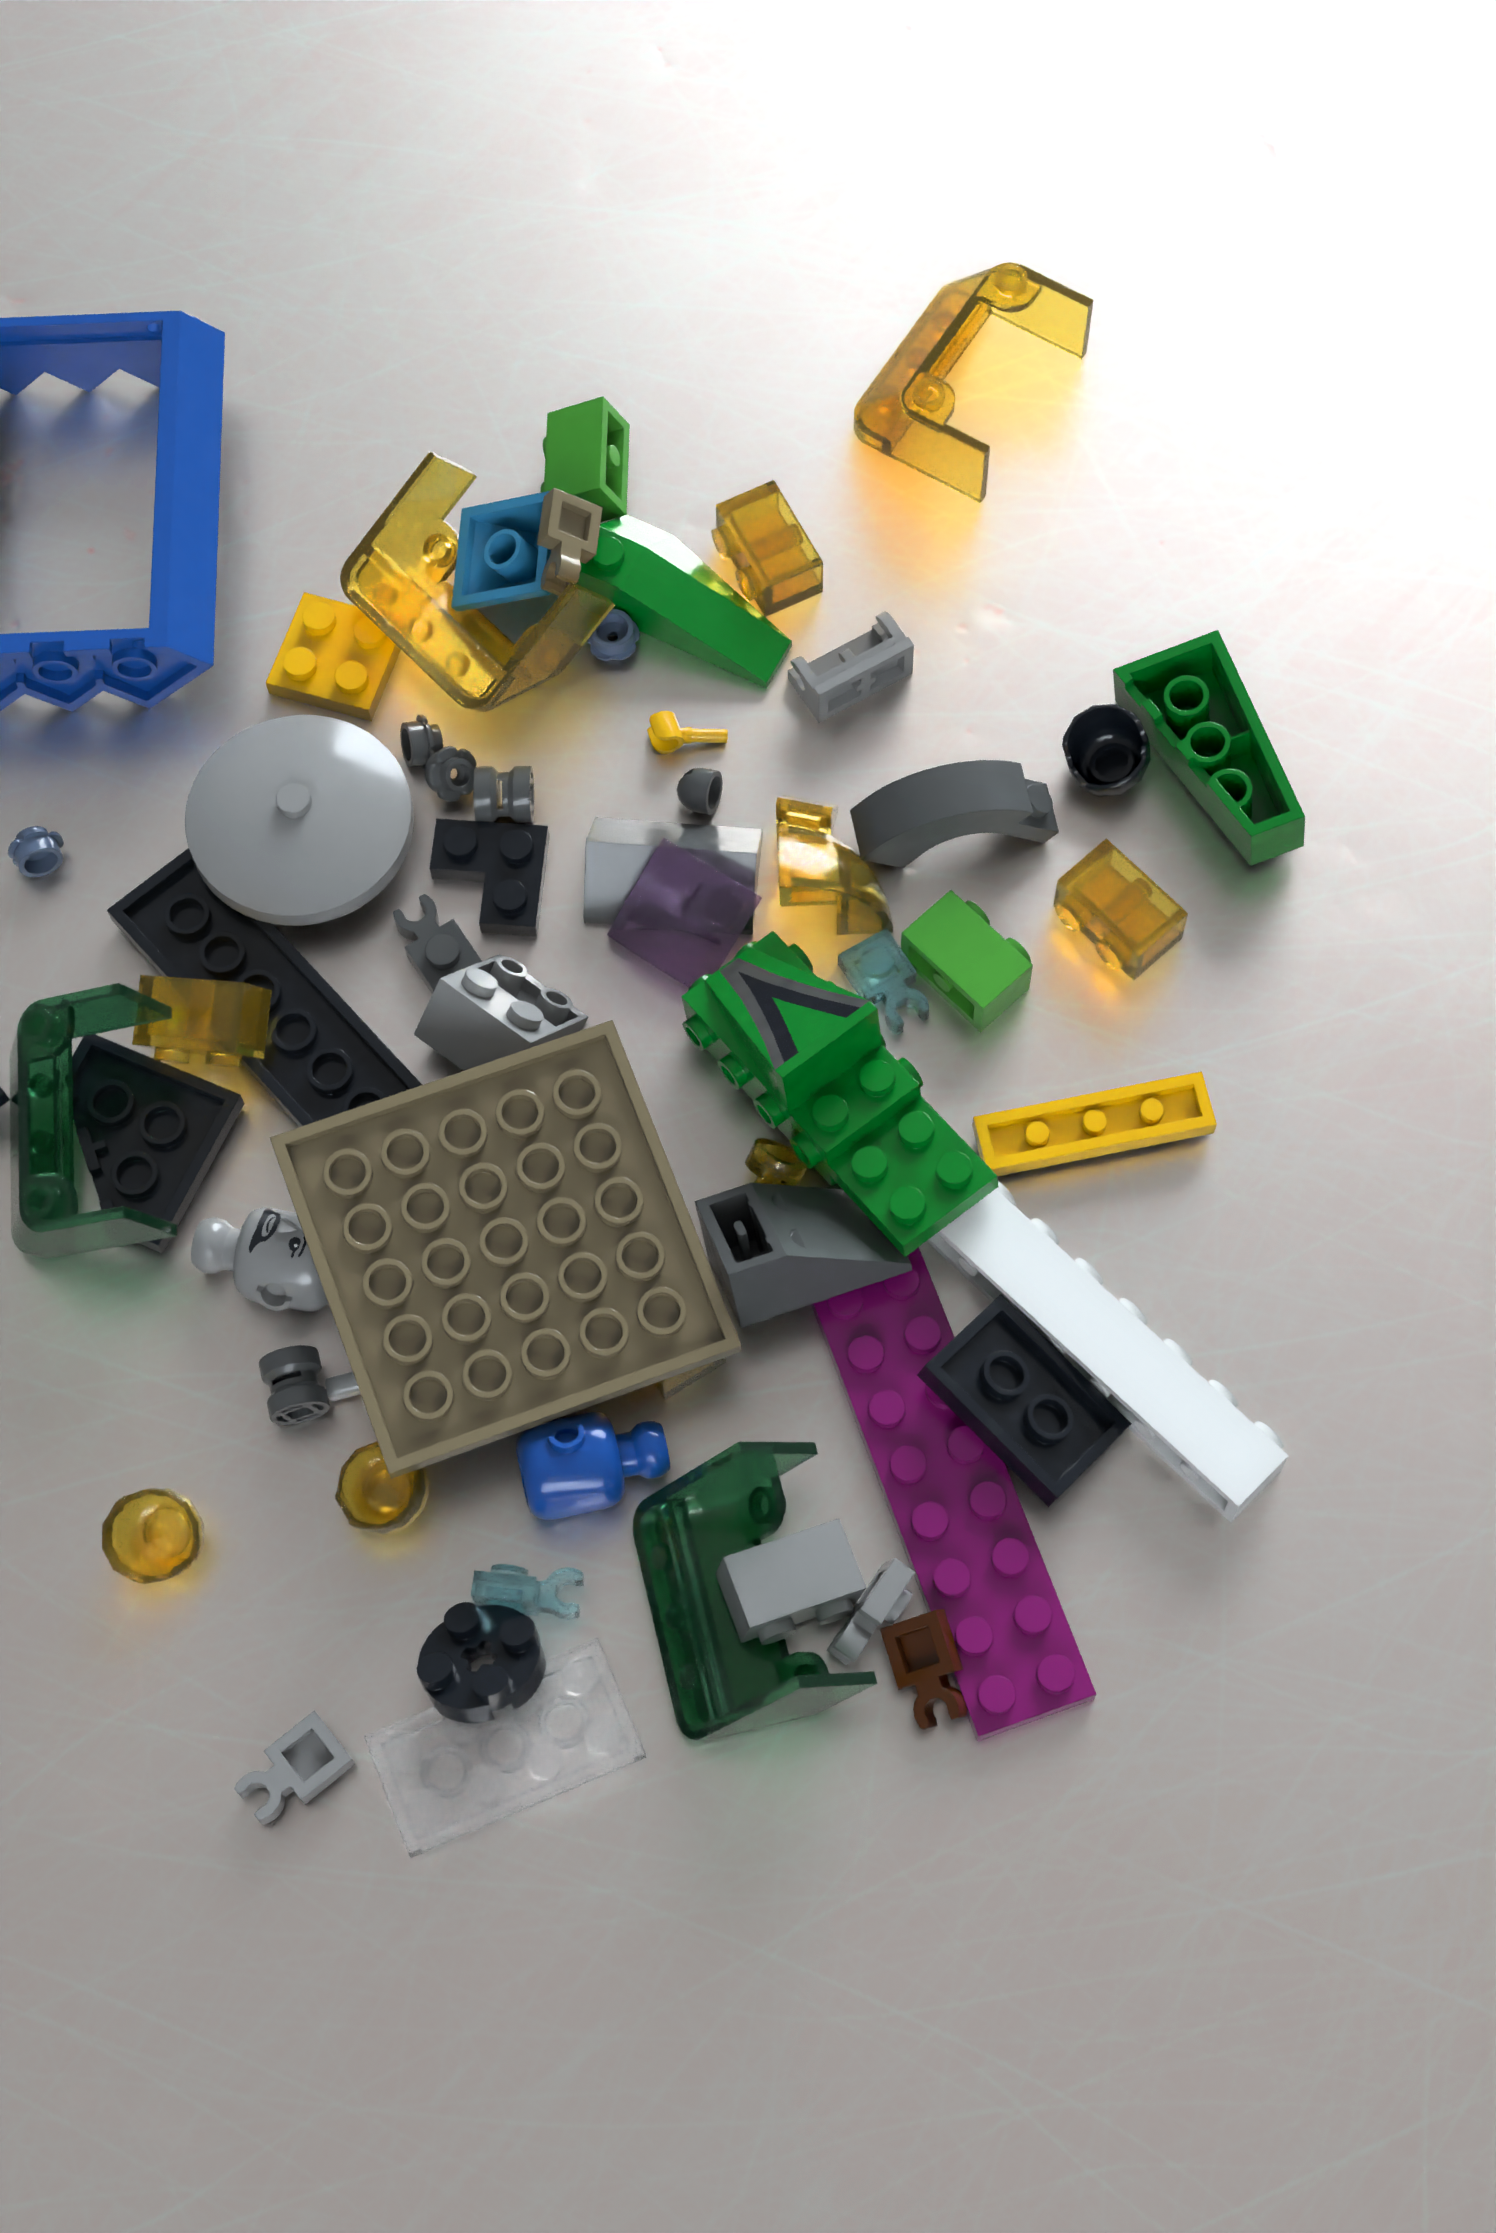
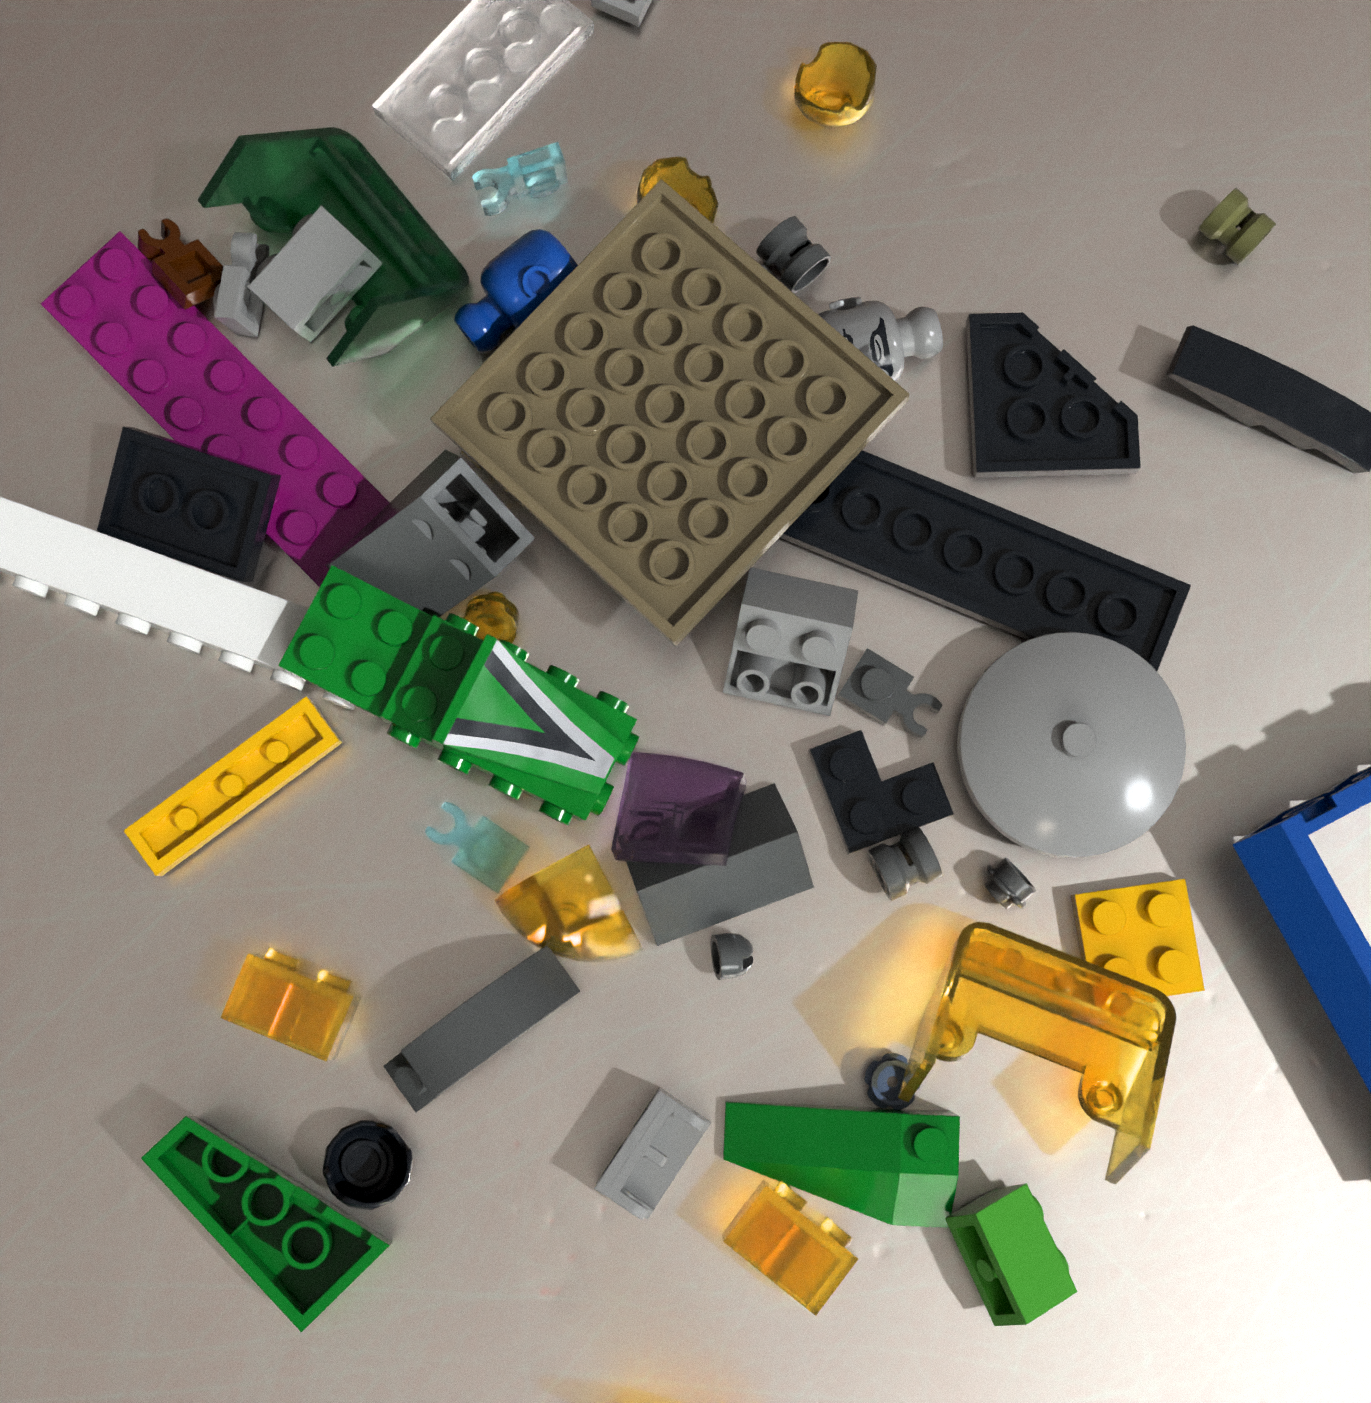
camera: 150 degrees right, 15 degrees up
sand blue plate [8,826,64,877] -> none
clear green windscreen [9,983,177,1259] -> none
clear yellow brick [132,975,272,1068] -> none
black plate [416,1602,546,1724] -> none
dark grey plate [425,746,477,802] -> none
dark azure slope [451,491,552,612] -> none
dark tan plate [537,488,603,597] -> none
yellow hand [647,711,728,754] -> none
clear yellow slope [776,795,838,842] -> none
bright green brick [900,890,1033,1033] -> none

